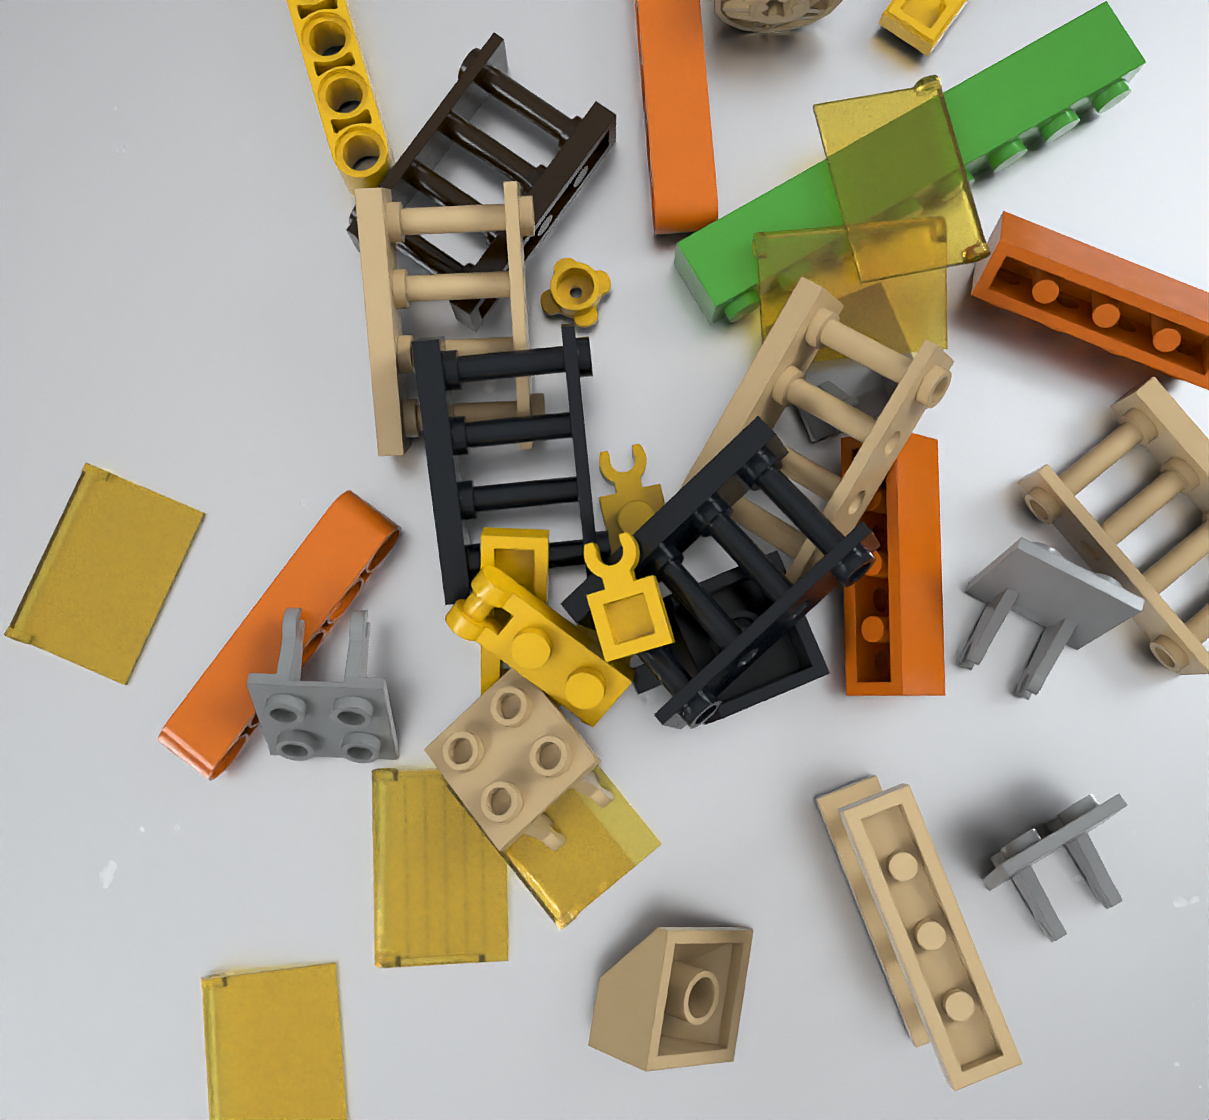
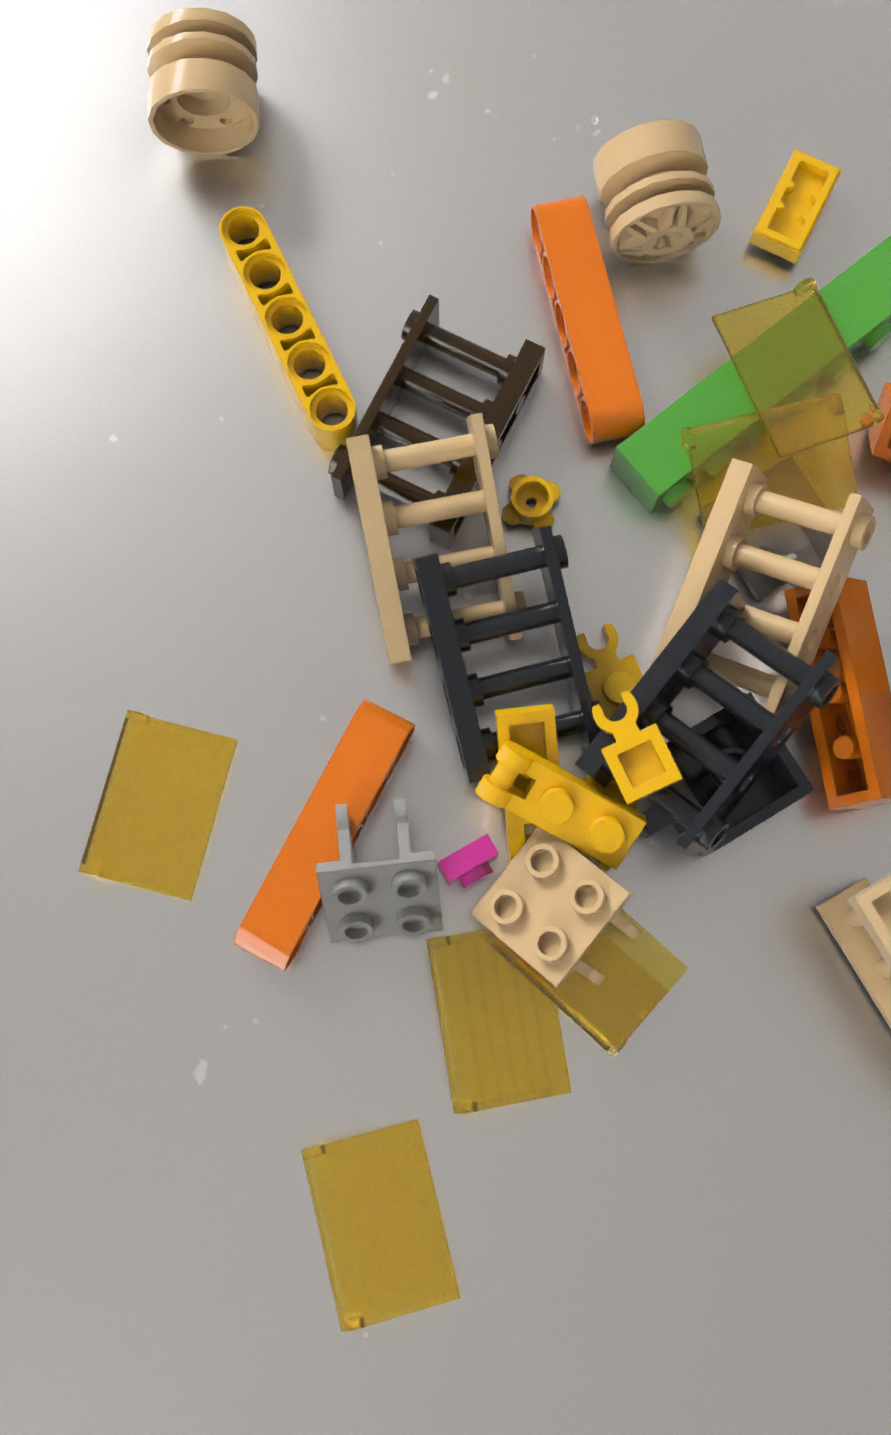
camera: 10 degrees left, 5 degrees down
tan slope [588,927,754,1072] -> none
none -> dark pink plate [437,833,499,889]

